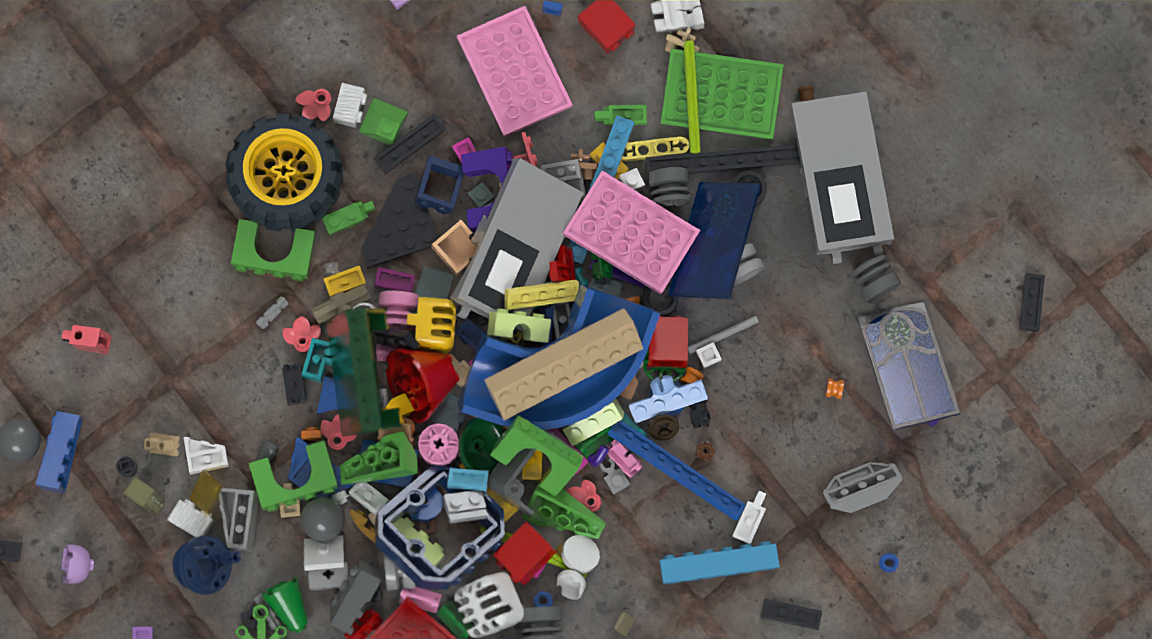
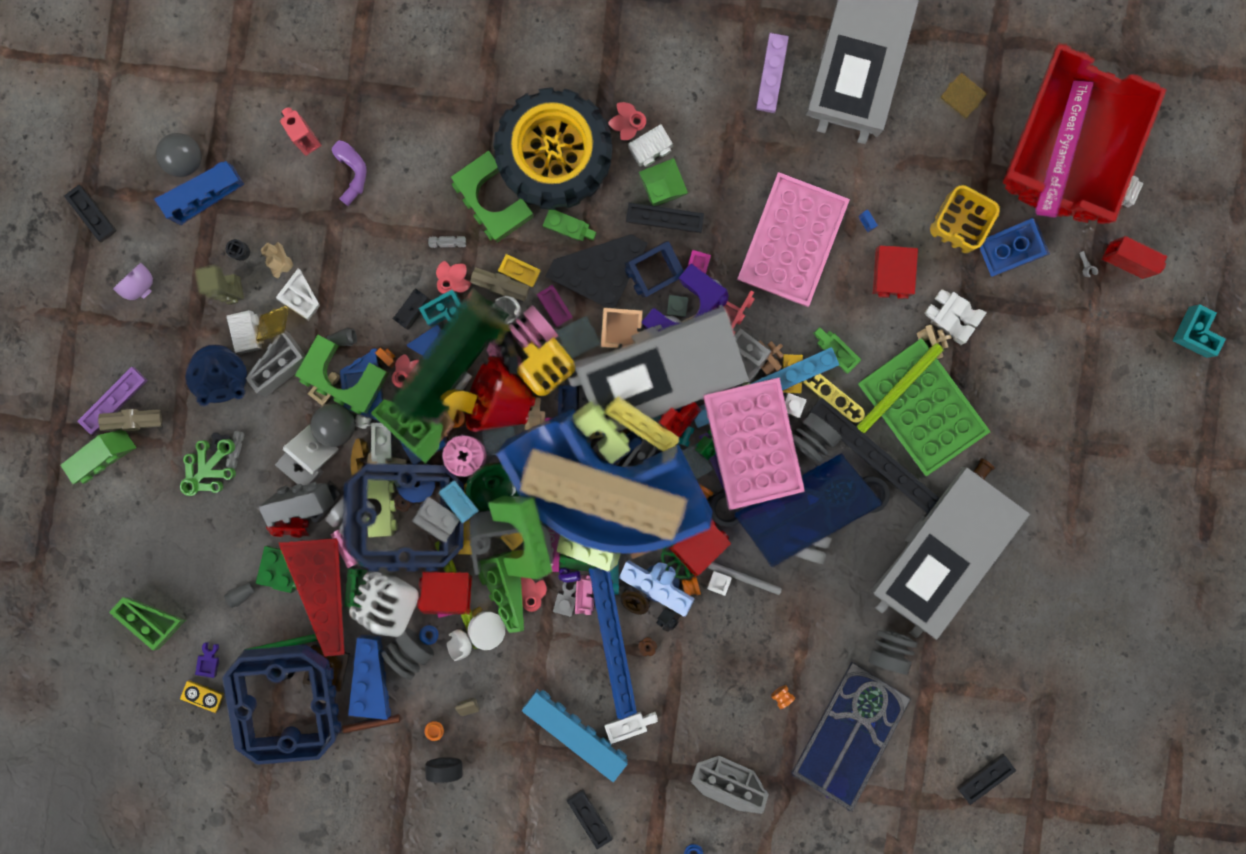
camera: 55 degrees right, 10 degrees up
green cone [261,576,308,633] -> none
clear bush [322,262,340,276] -> none
none -> medium lavender piece [332,140,367,206]

